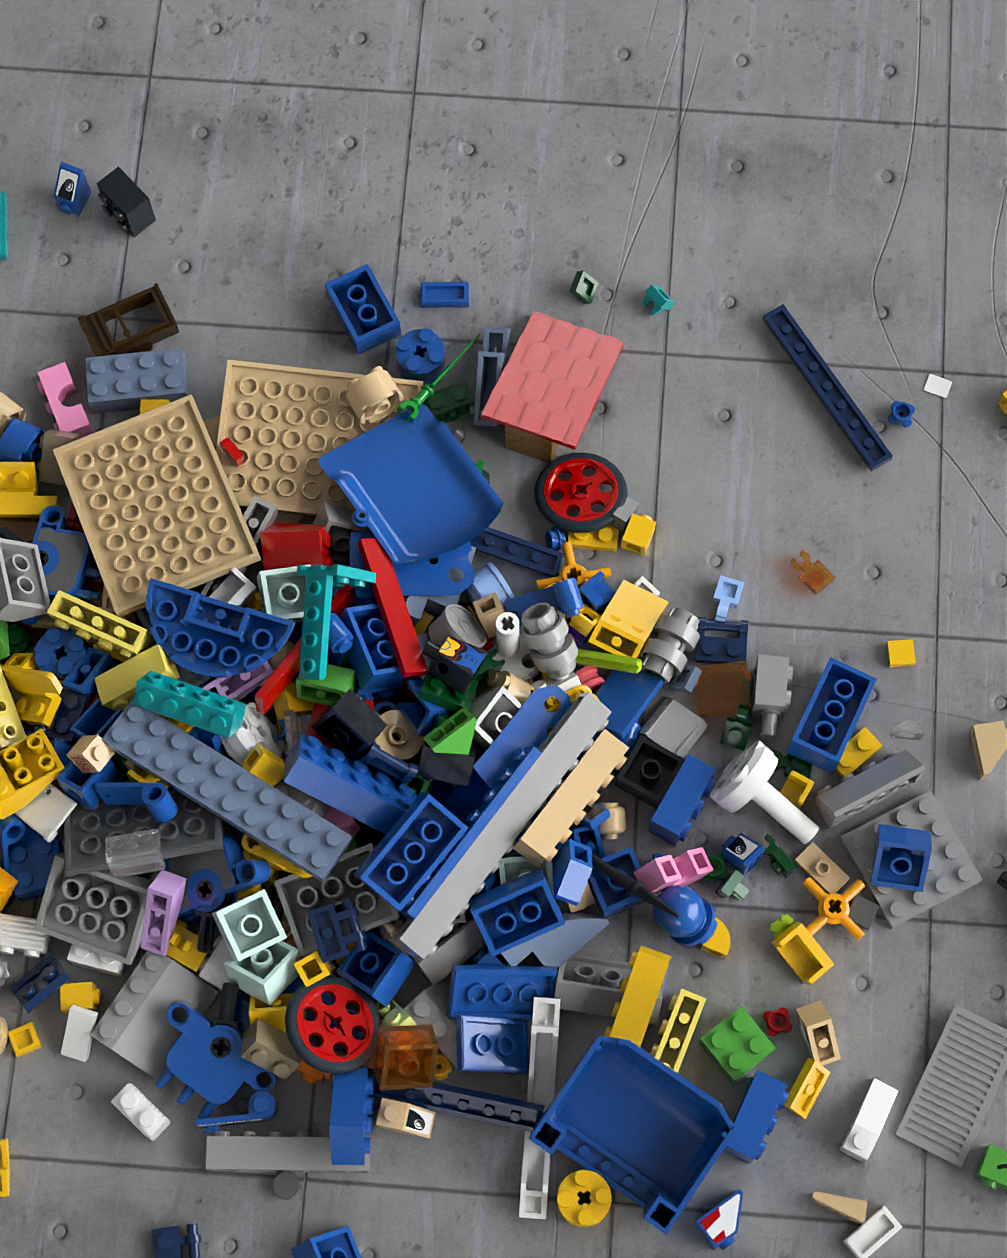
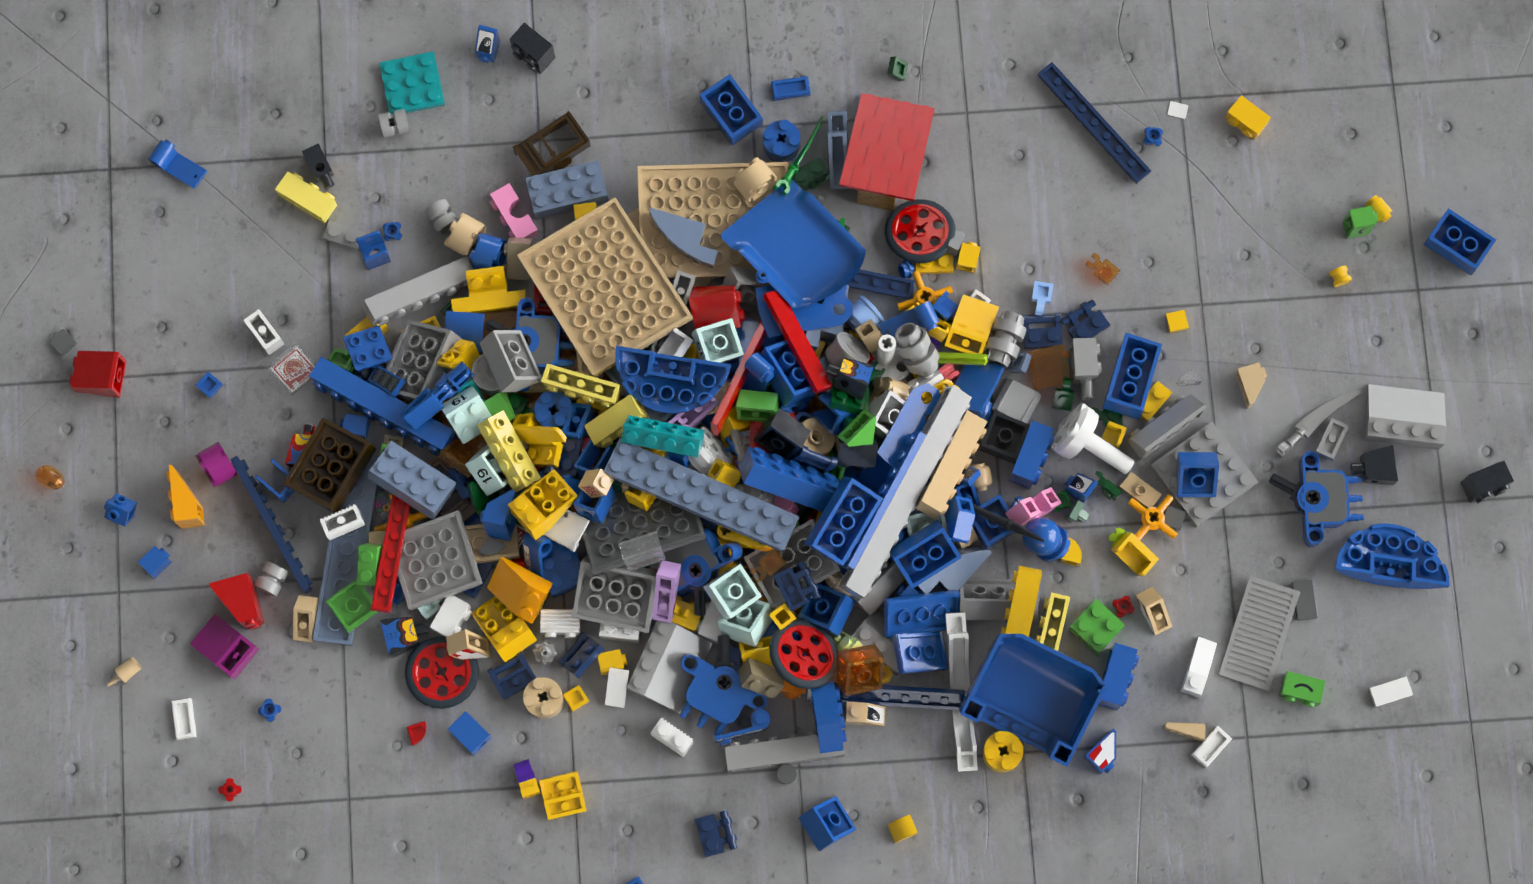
camera: 10 degrees left, 5 degrees up
blue door [95,782,177,823] -> none
red tile [220,437,244,467] -> none
teal bracket [297,564,376,680] -> none
teal tile [642,284,675,315] -> none
yellow plate [784,1058,831,1119] -> none
none -> sand blue slope [649,208,718,268]
none -> clear orange plate [750,549,786,582]
none -> dark blue plate [1061,299,1110,339]

